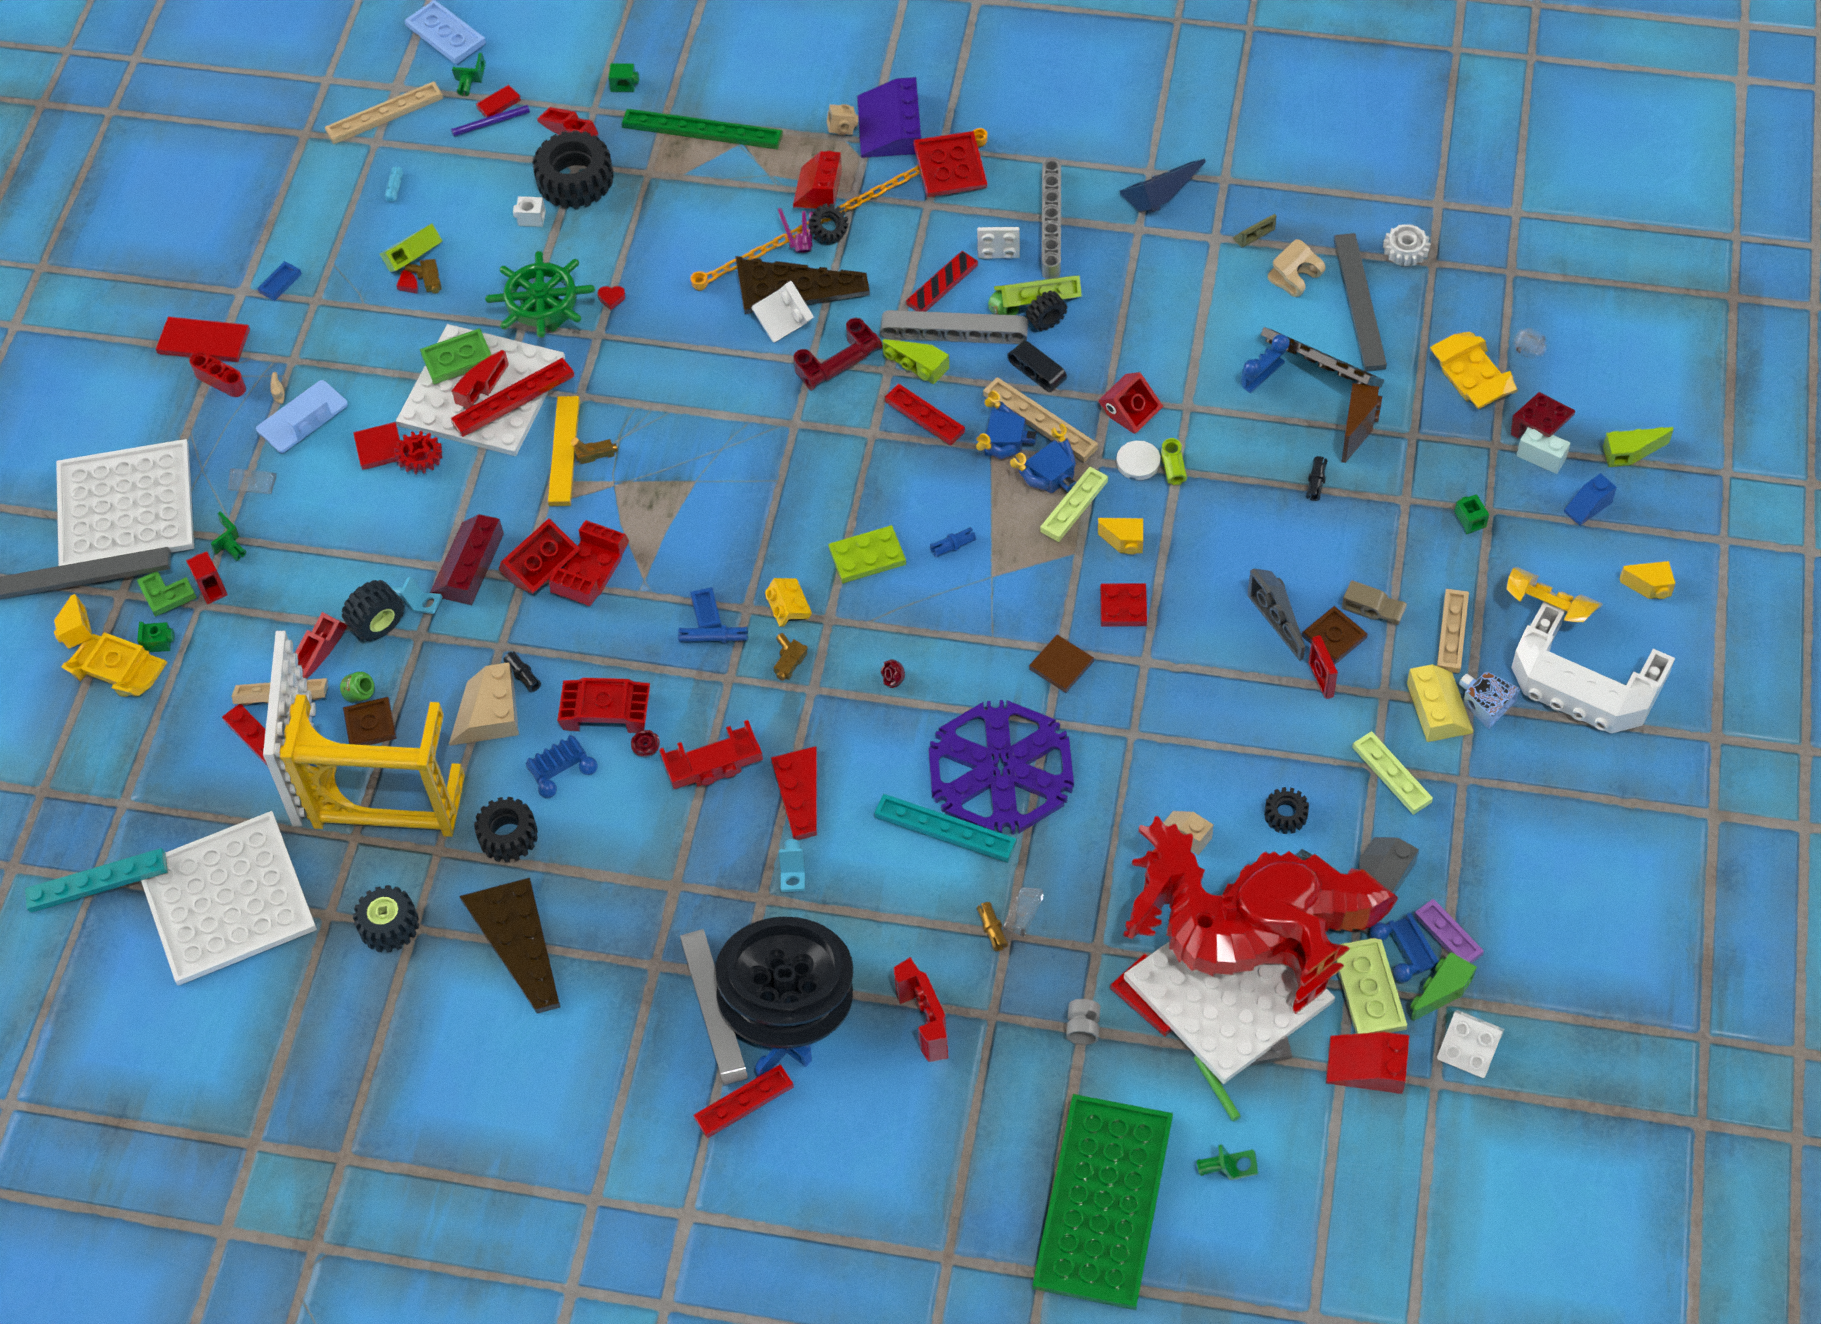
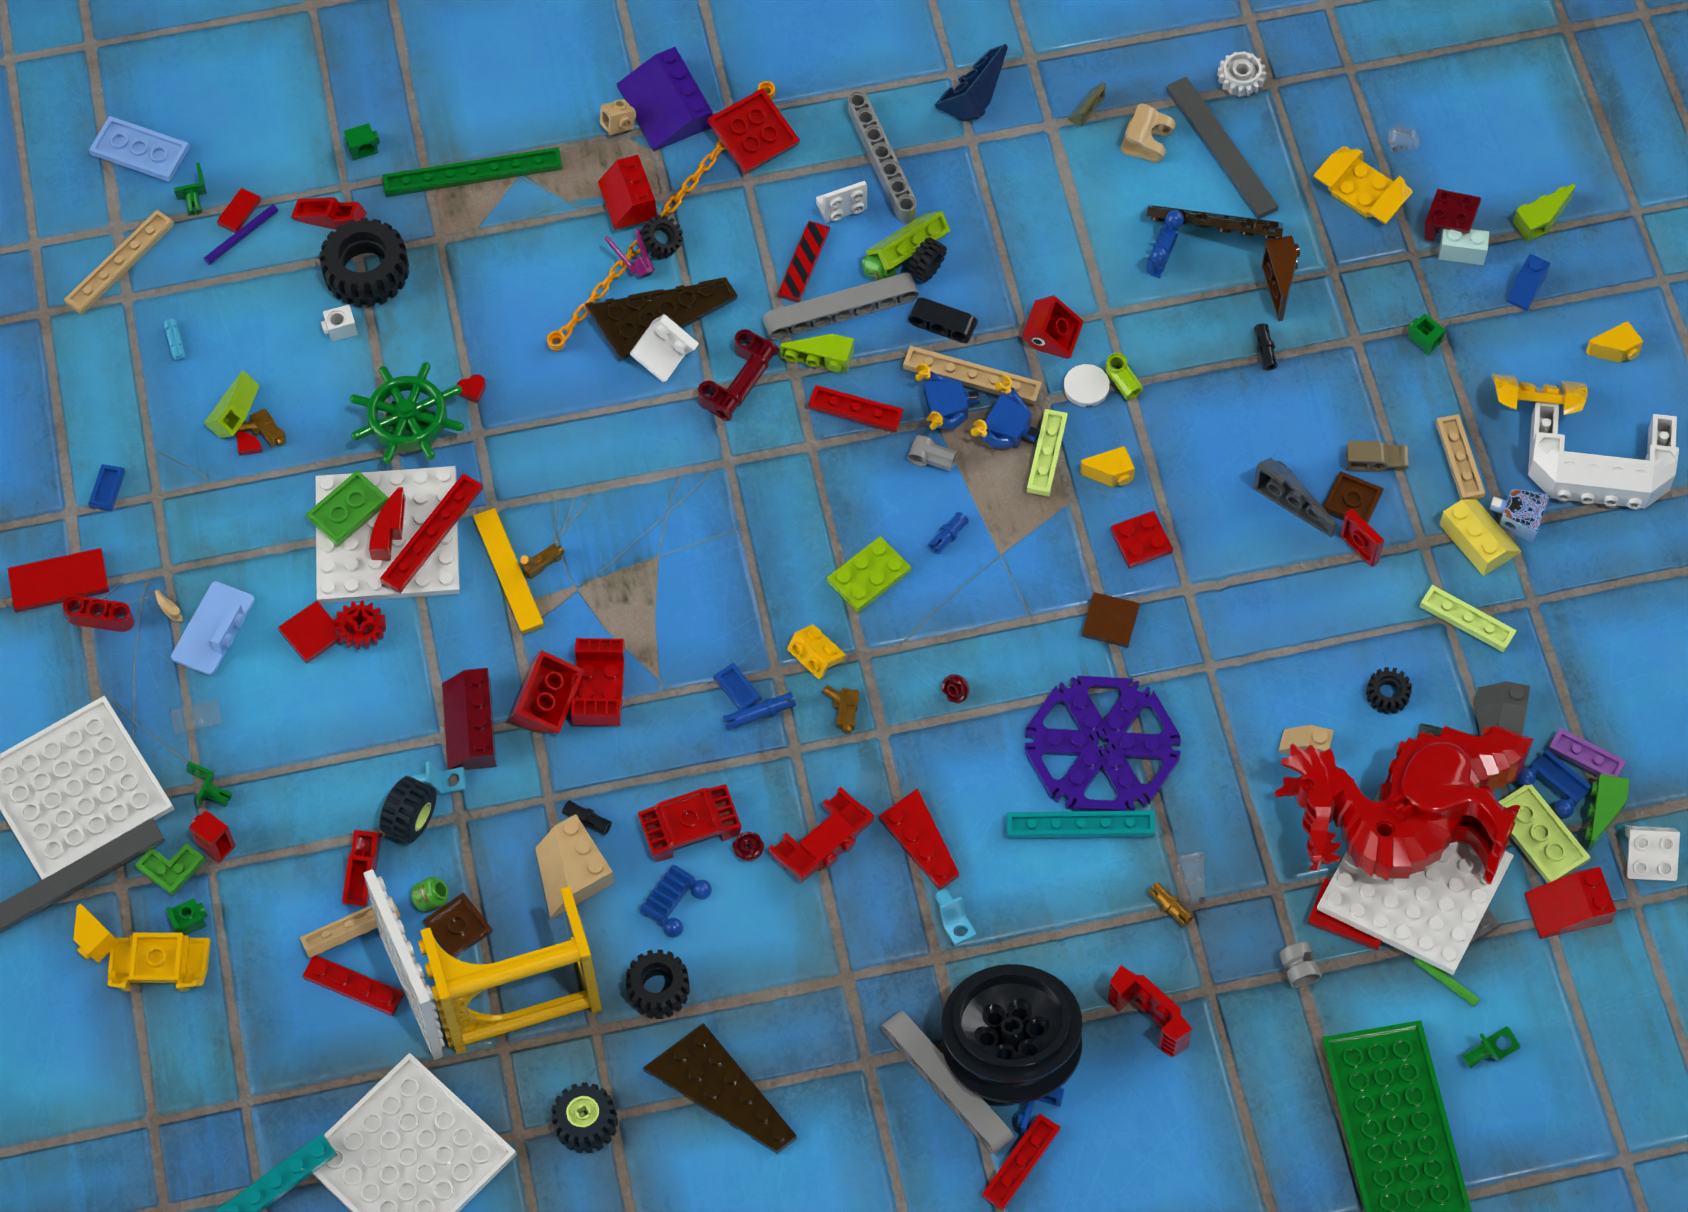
camera: 25 degrees left, 5 degrees up
none -> light grey piece [907,435,957,472]

